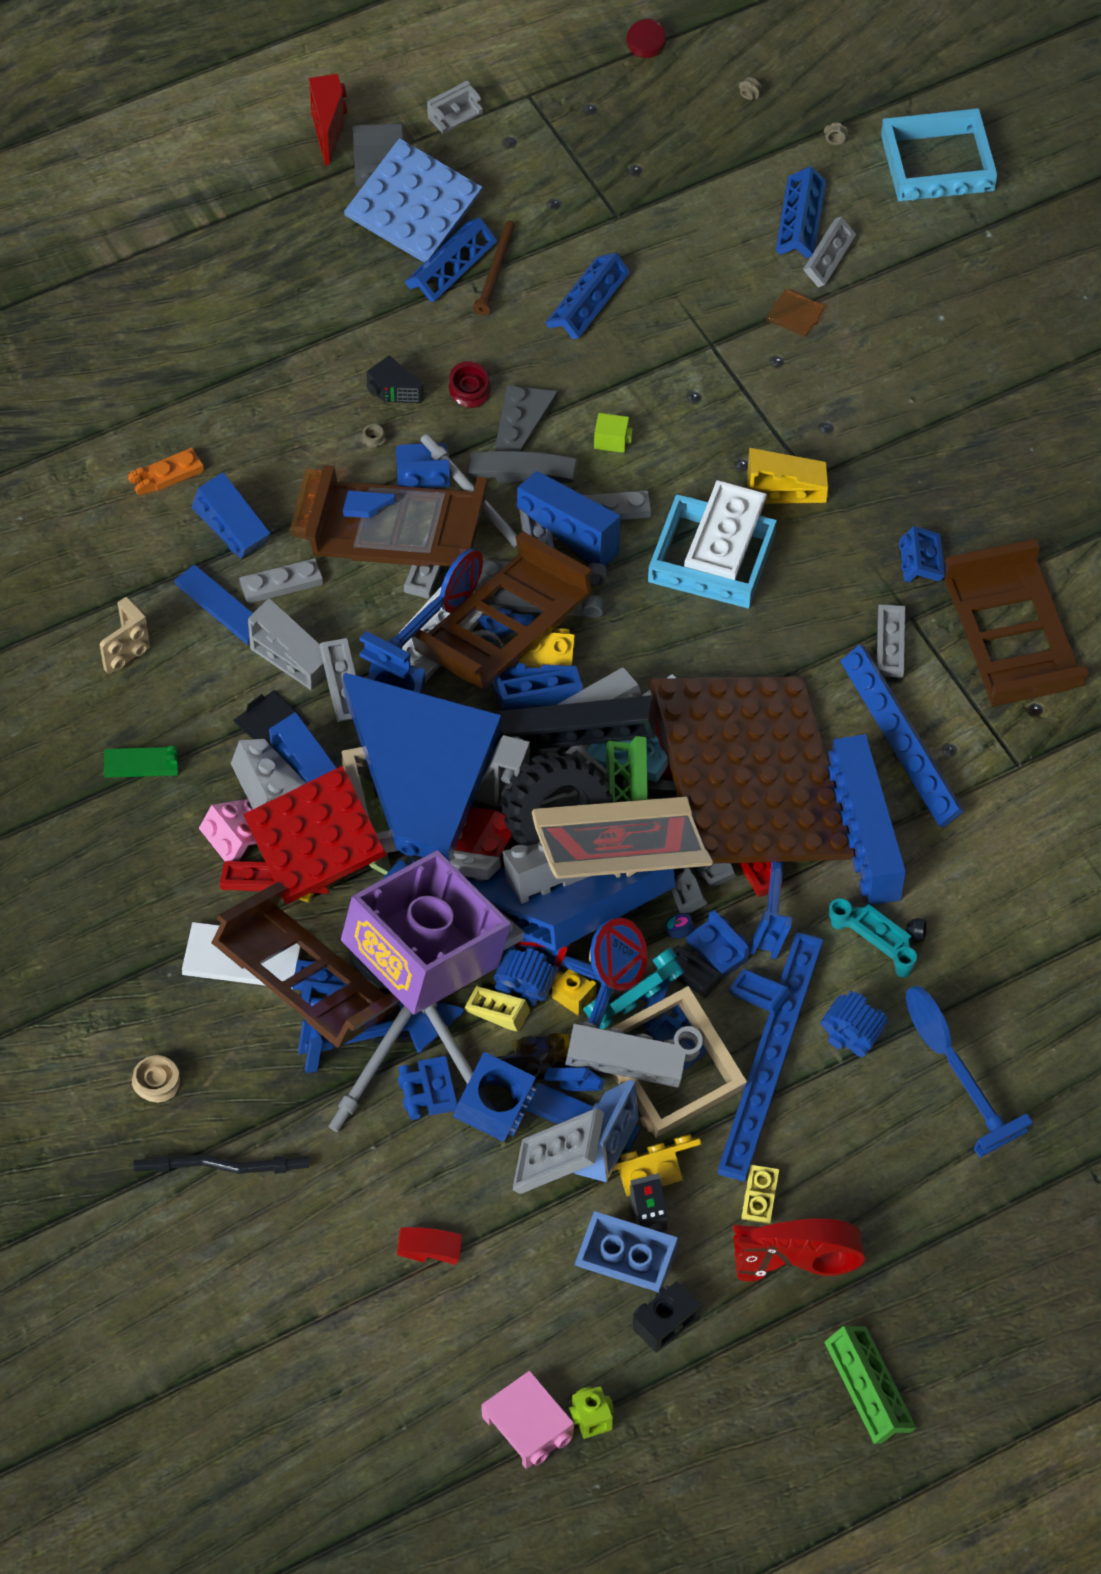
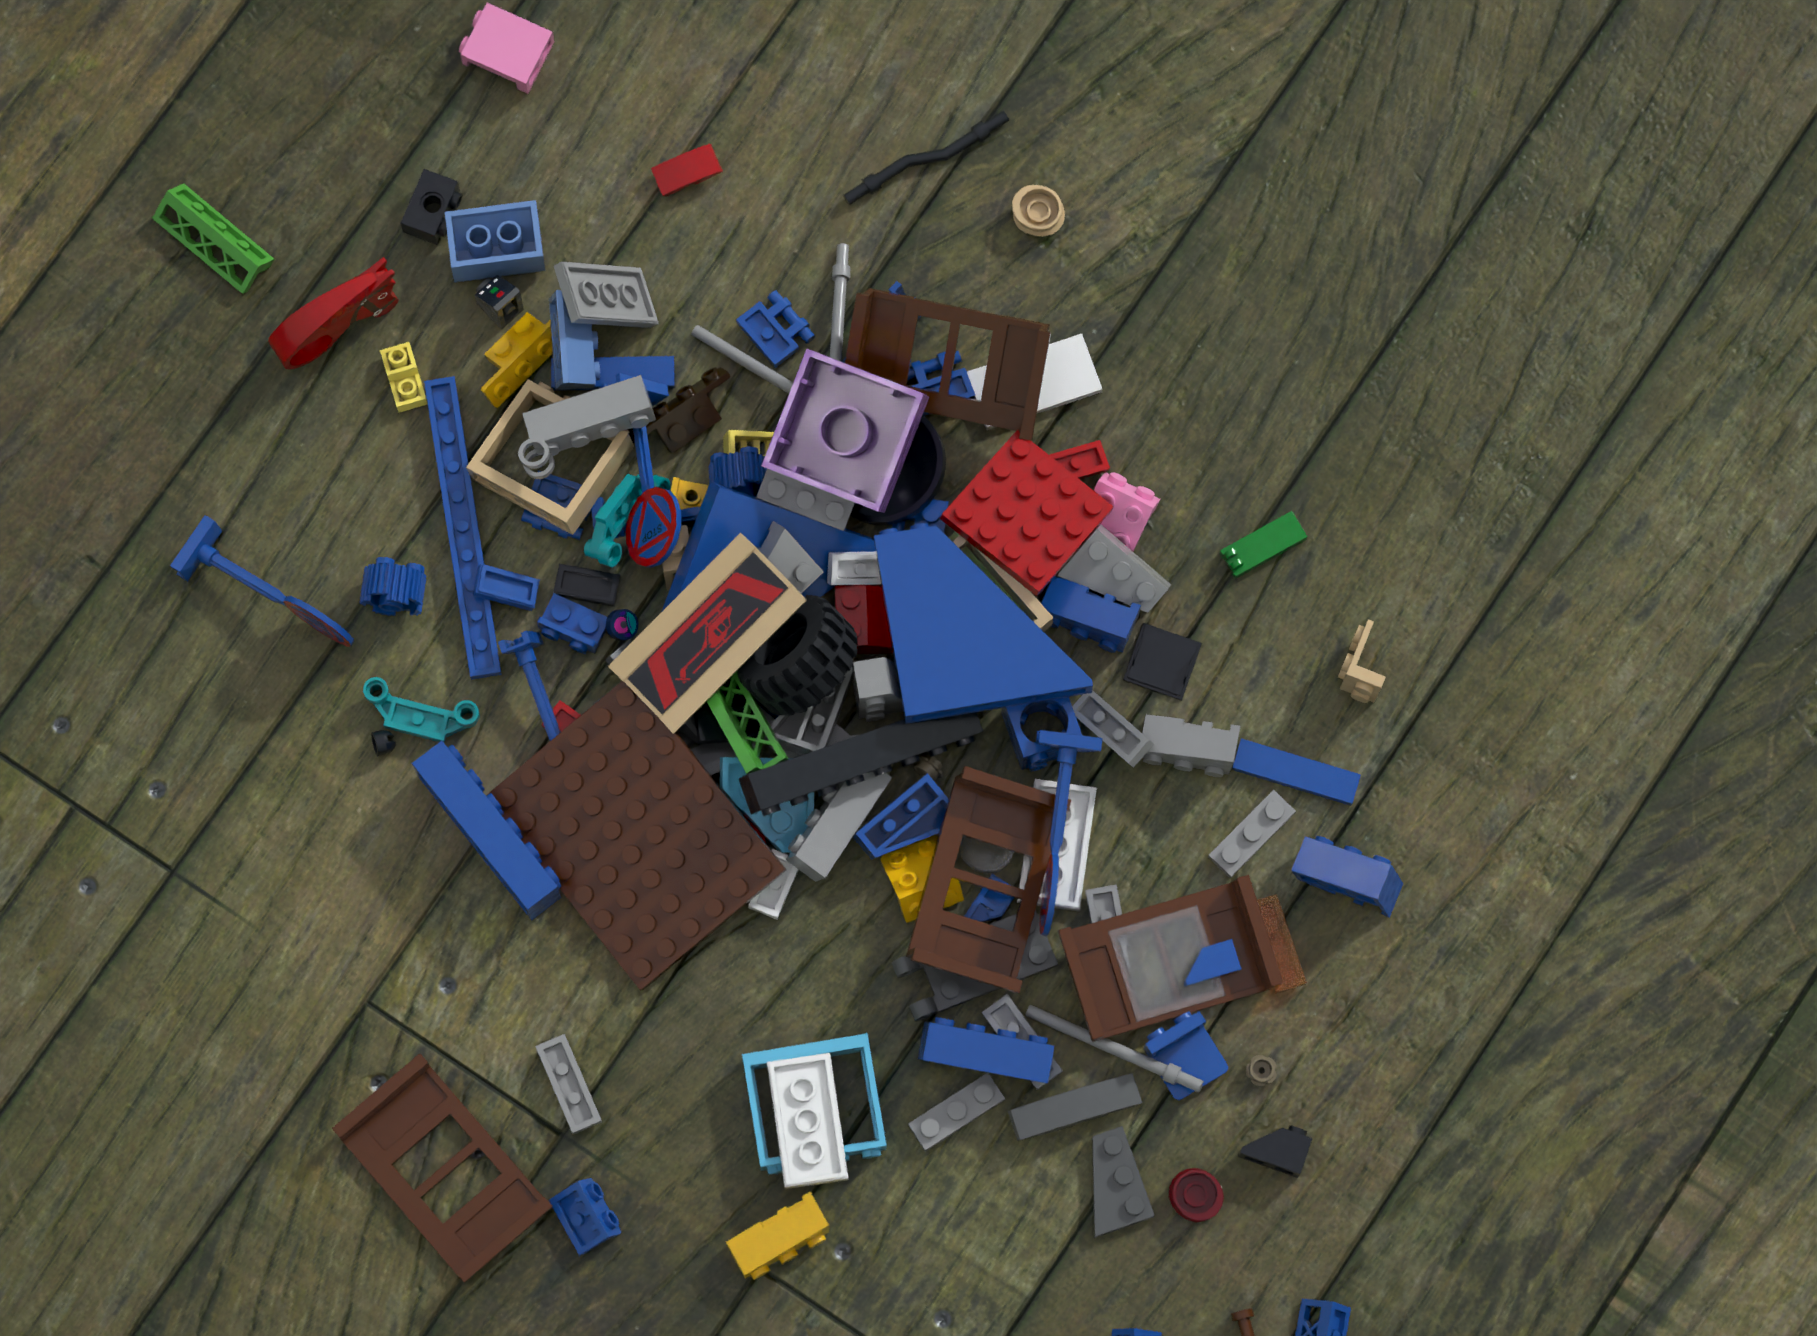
camera: 150 degrees right, 20 degrees up
orange hinge [127,448,204,496] -> none
blue brick [453,1052,537,1142] -> none
lime brick [568,1386,614,1439] -> none
lime brick [594,413,633,453] -> none
blue plate [840,644,964,828] -> none

